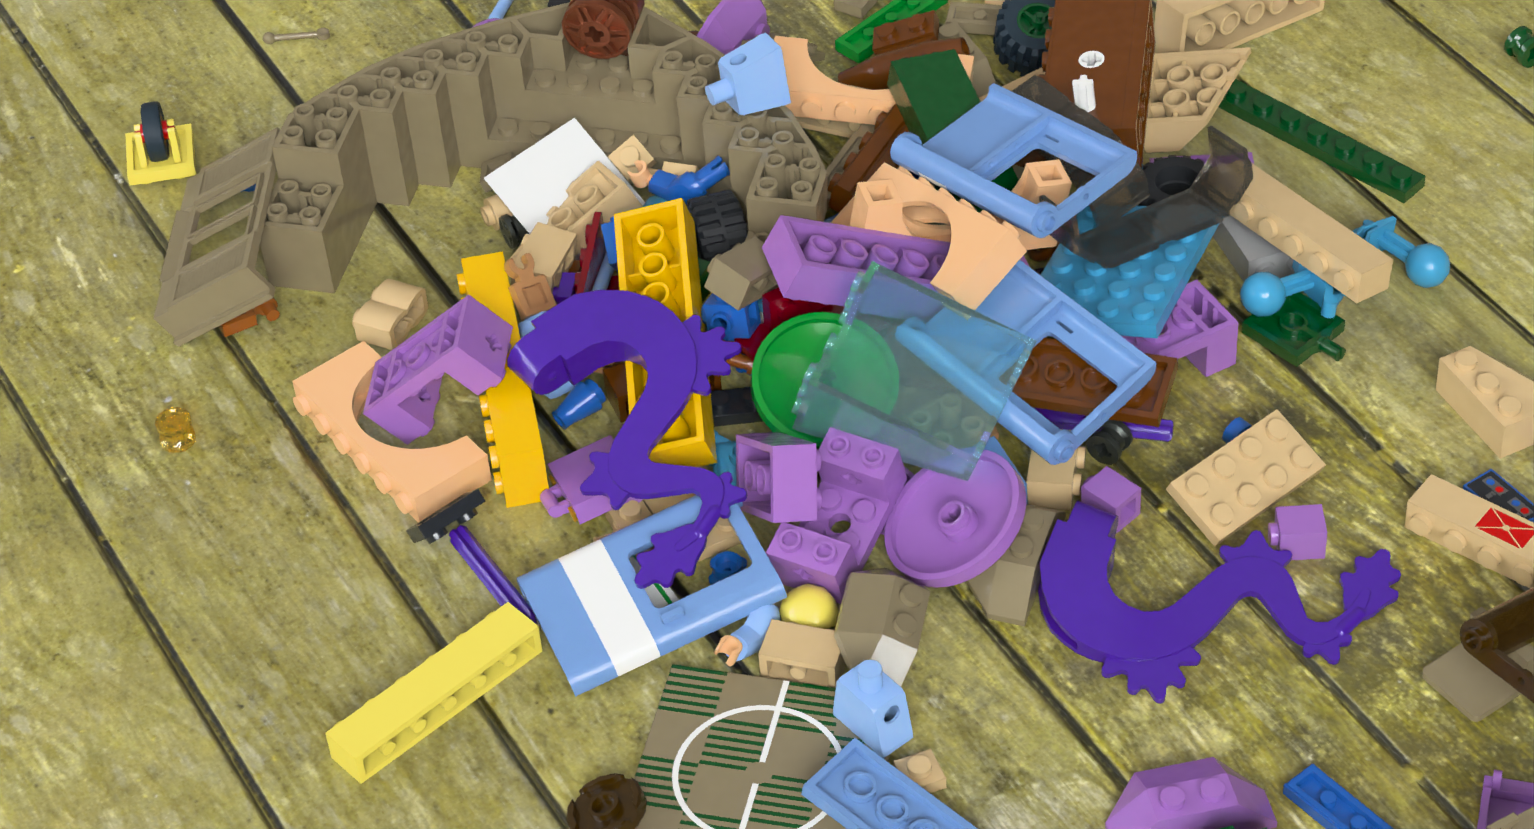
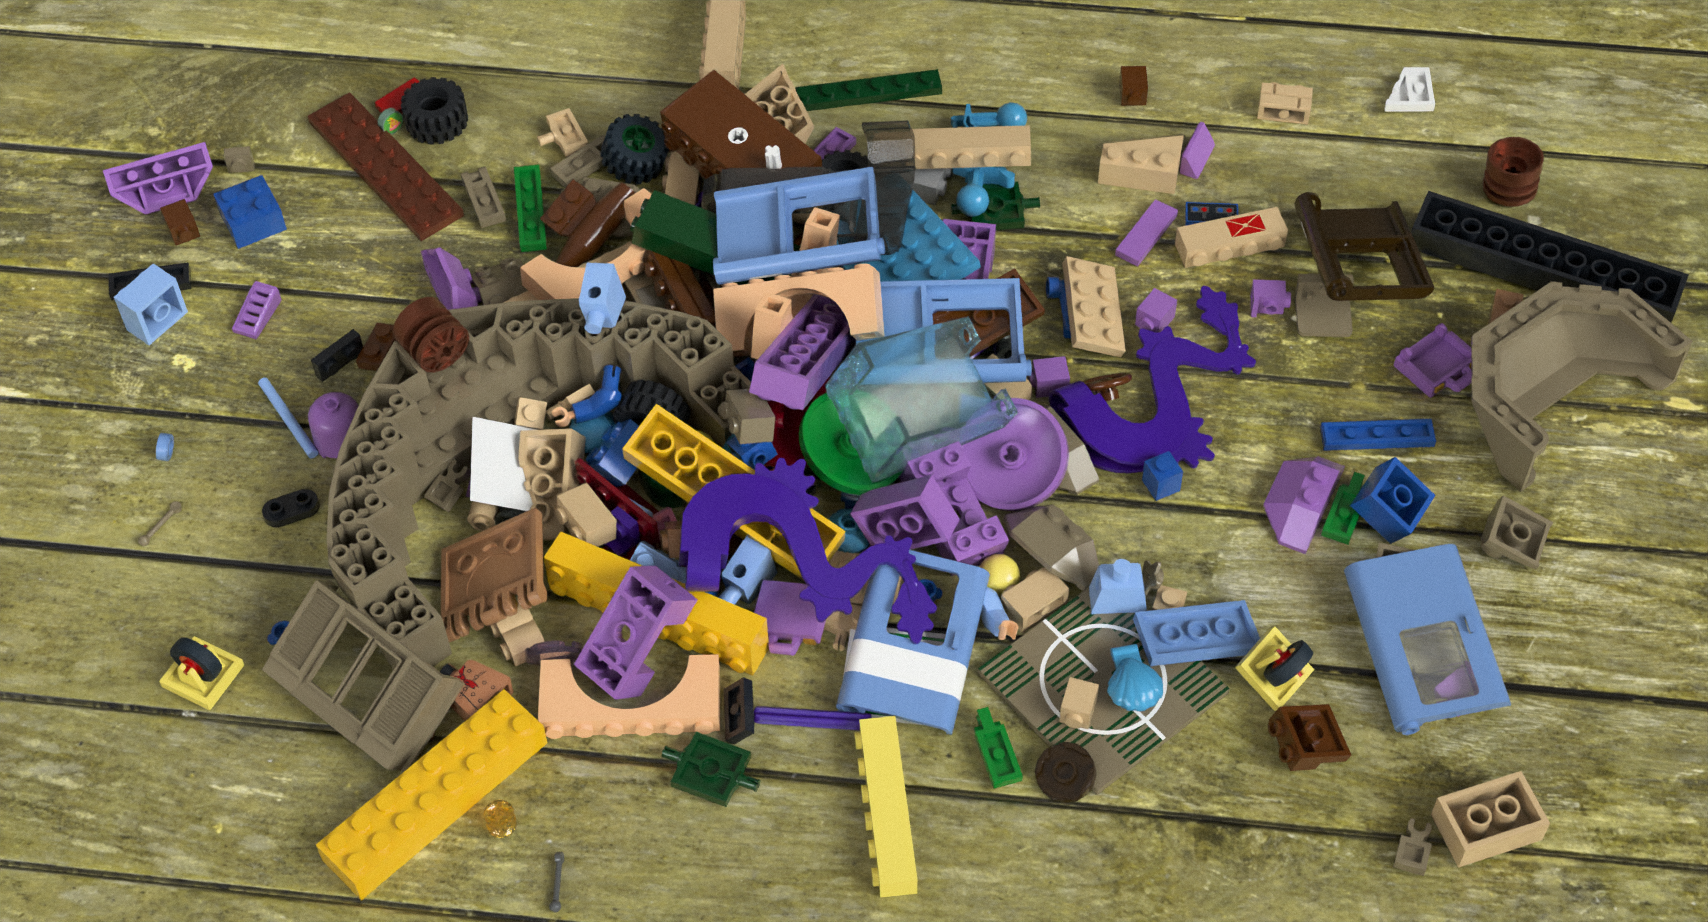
camera: 55 degrees left, 10 degrees up
medium nougat plate [504,253,557,321] -> none
none -> yellow brick [316,689,548,900]
none -> nougat torso [440,660,514,721]
none -> medium nougat hinge [441,508,547,643]
none -> tile [525,640,583,666]
none -> dark grey hinge [549,852,564,913]
none -> dark green plate [662,732,761,807]
none -> light blue torso [718,536,778,605]
none -> green hinge [974,707,1023,789]
none -> tan brick [1059,677,1099,729]
none -> reddish brown piece [1082,373,1132,401]
none -> dark azure animal [1107,644,1163,711]
none -> medium lavender tile [1115,199,1178,267]
none -> blue brick [1142,451,1183,501]
none -> dark tan plate [1142,560,1164,596]
none -> medium lavender brick [1250,280,1291,317]

